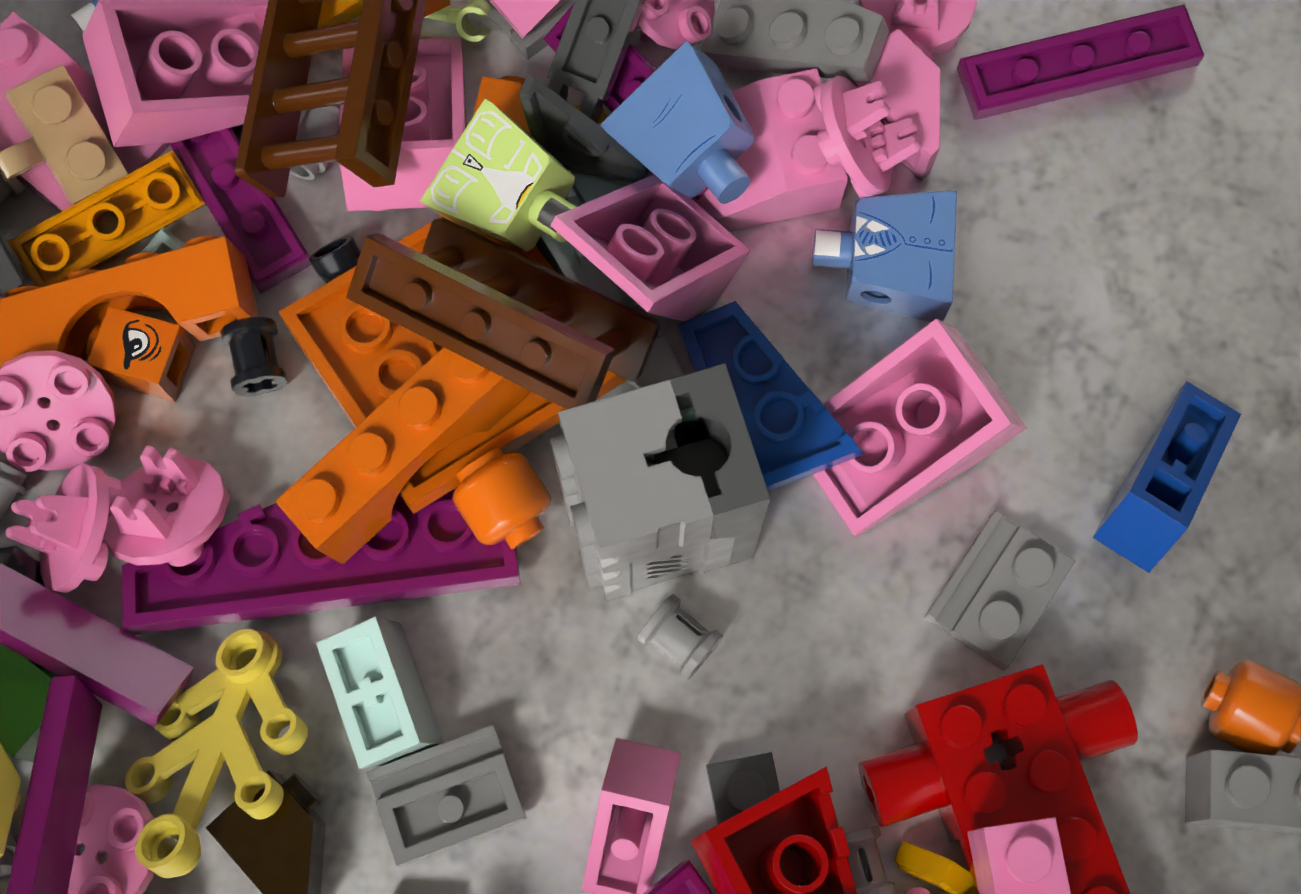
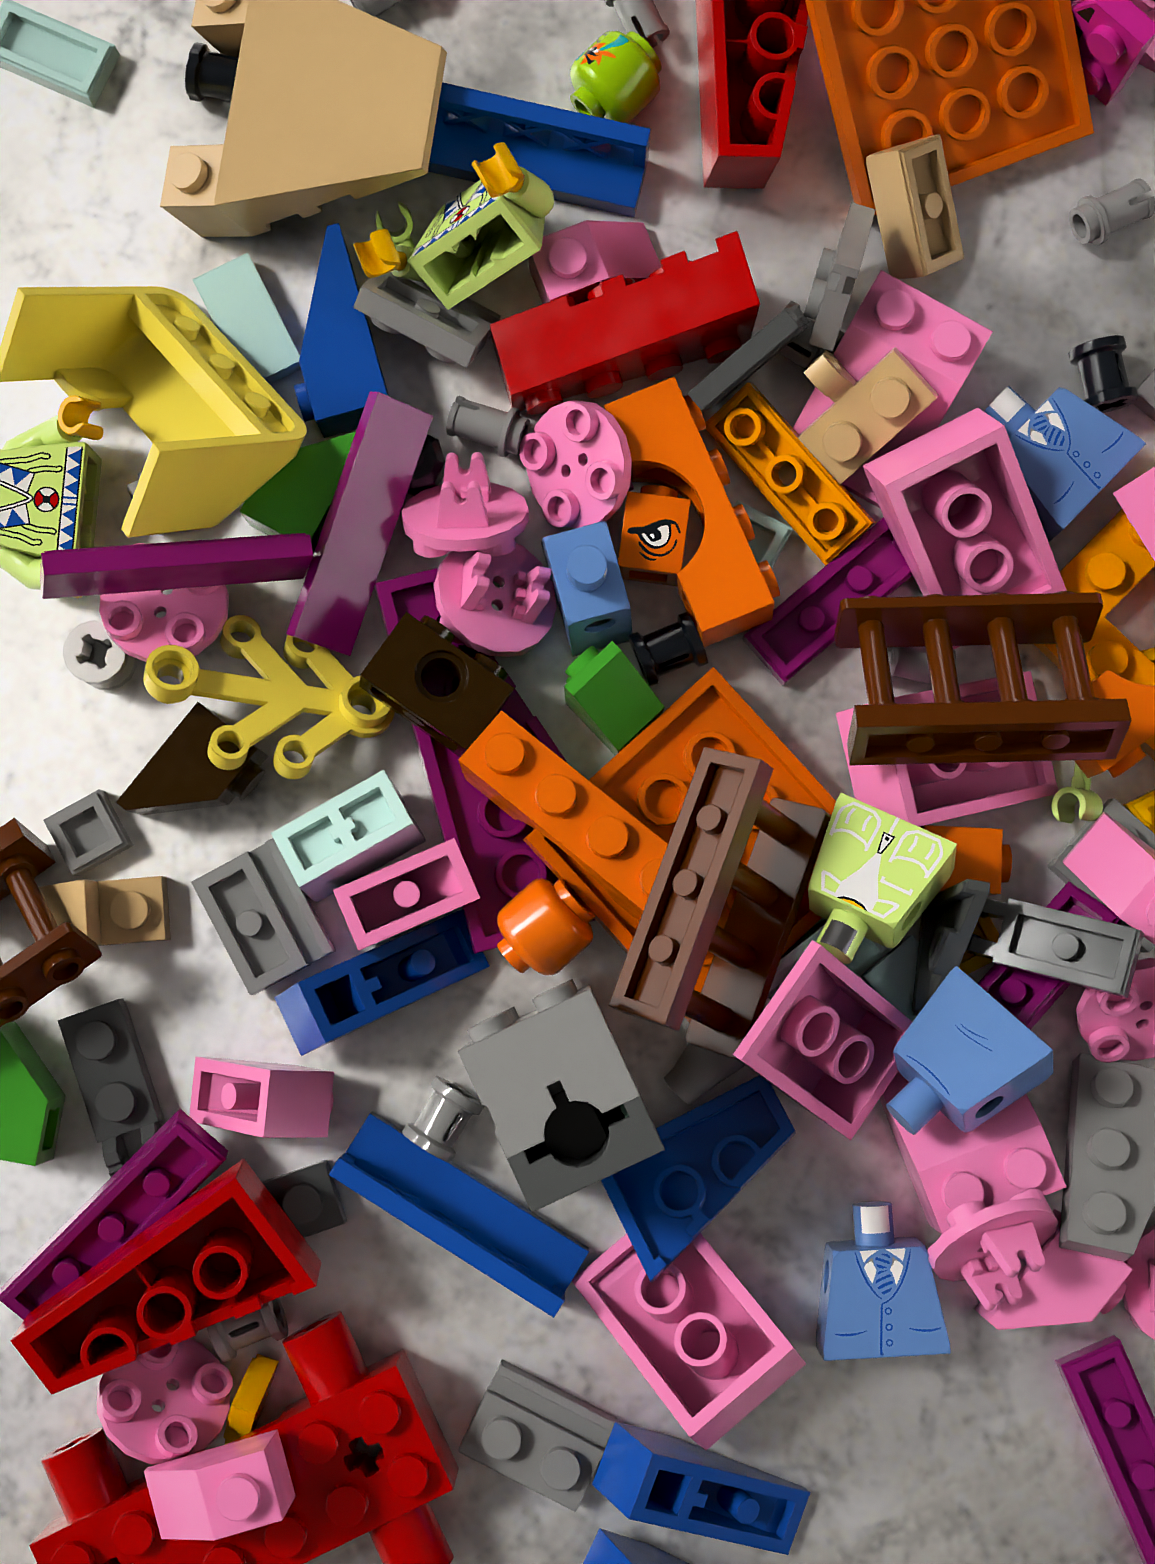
camera: 85 degrees right, 10 degrees up
black hinge [309,235,361,283] -> none
none -> blue slope [274,909,490,1056]
none -> blue fence [328,1111,589,1318]
none -> bright pink slope [333,838,480,951]
none -> dark brown brick [359,612,514,757]
none -> medium blue torso [541,521,632,657]
none -> bright green slope [564,641,665,756]
none -> blue slope [592,1421,811,1555]

